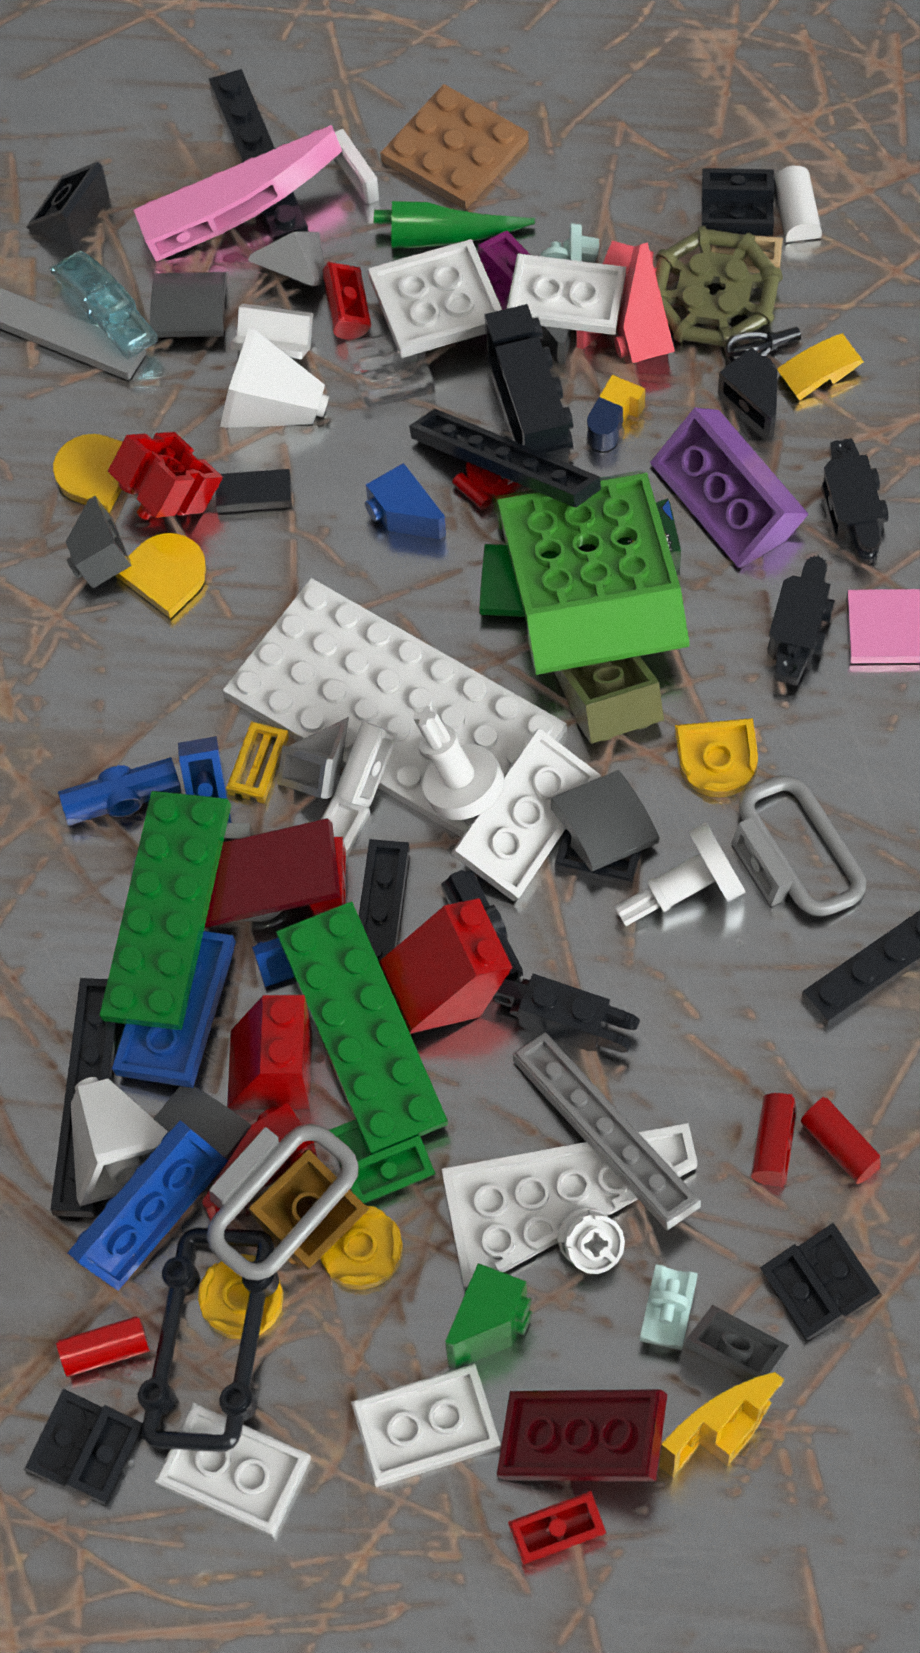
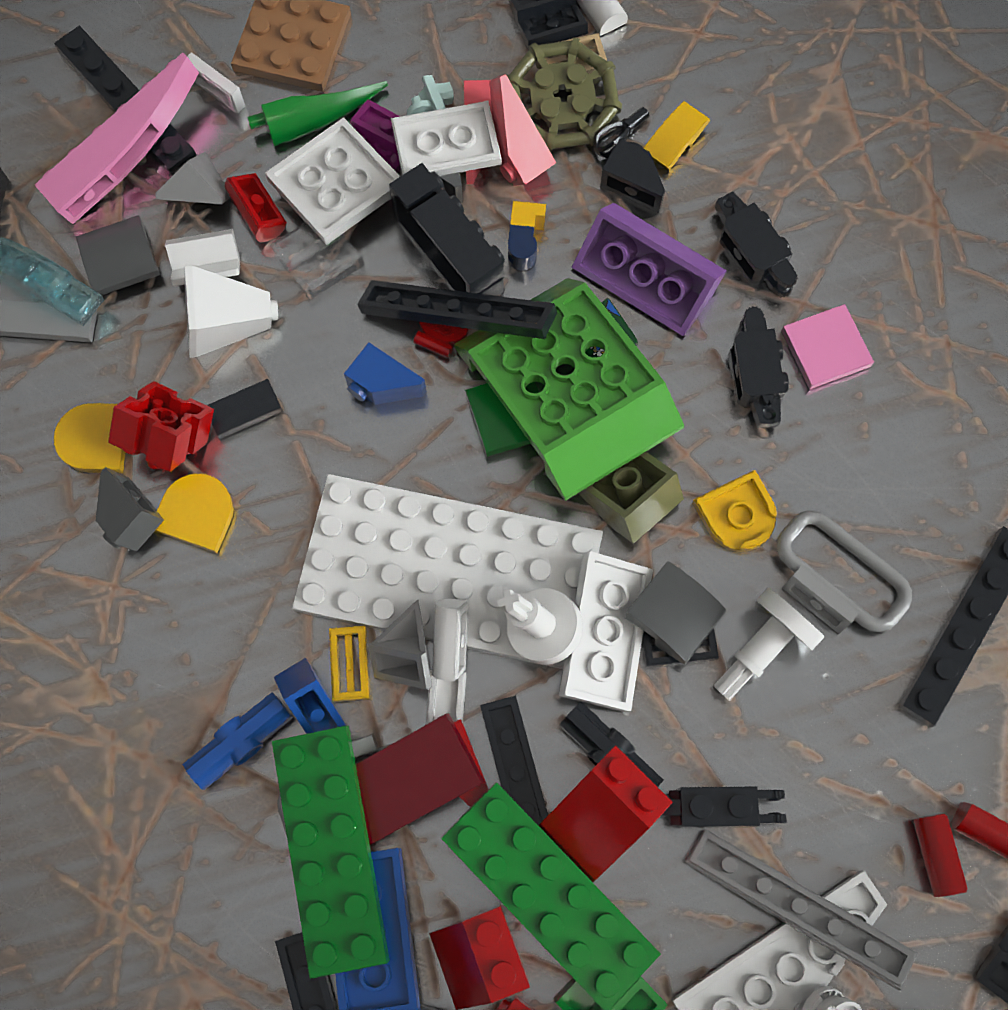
camera: 25 degrees left, 10 degrees up
blue tile [252,937,294,987] -> none

